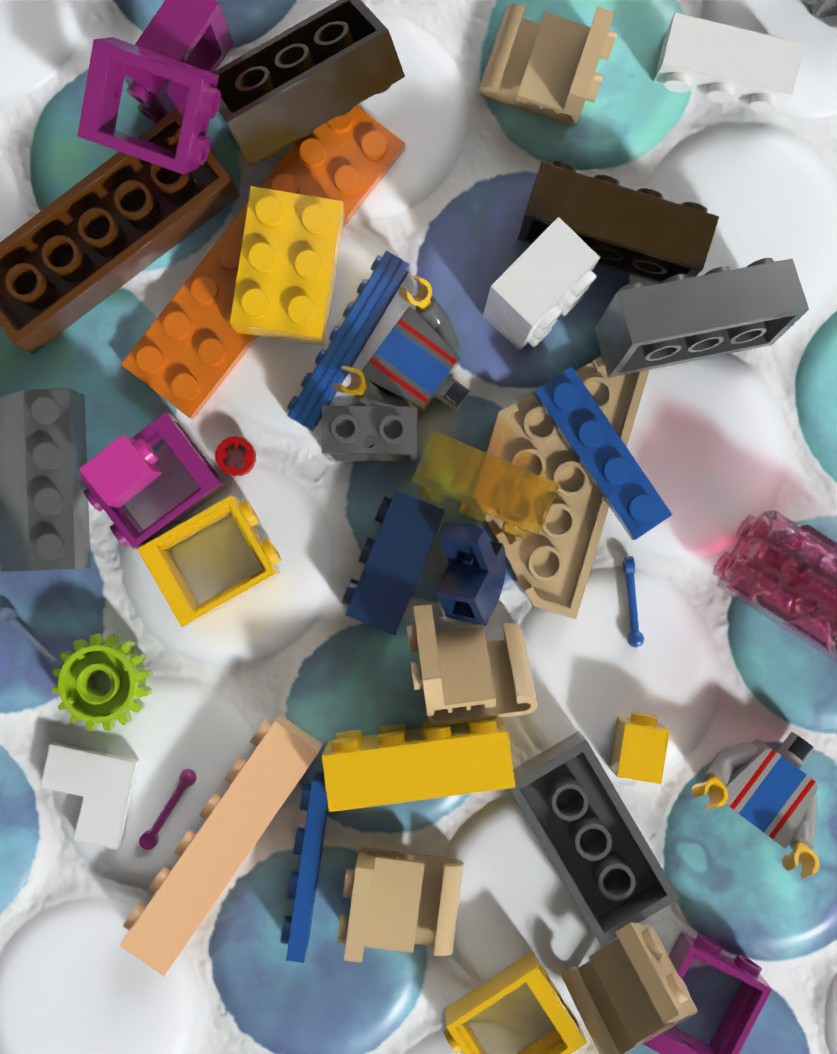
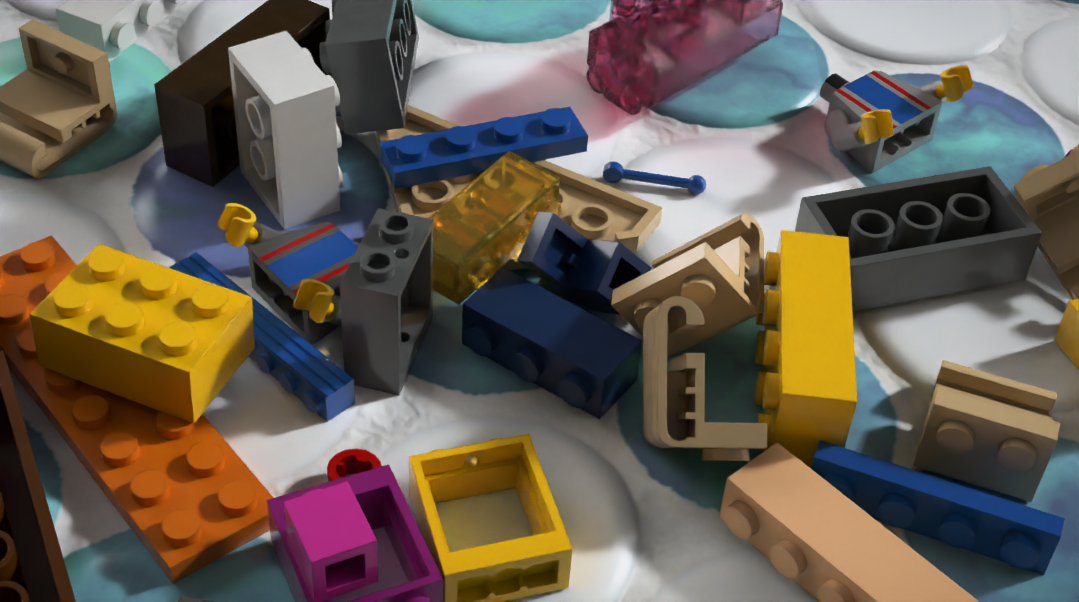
camera: 80 degrees left, 45 degrees down
yellow brick [609,712,670,784] -> none
none -> tan piece [643,296,767,461]

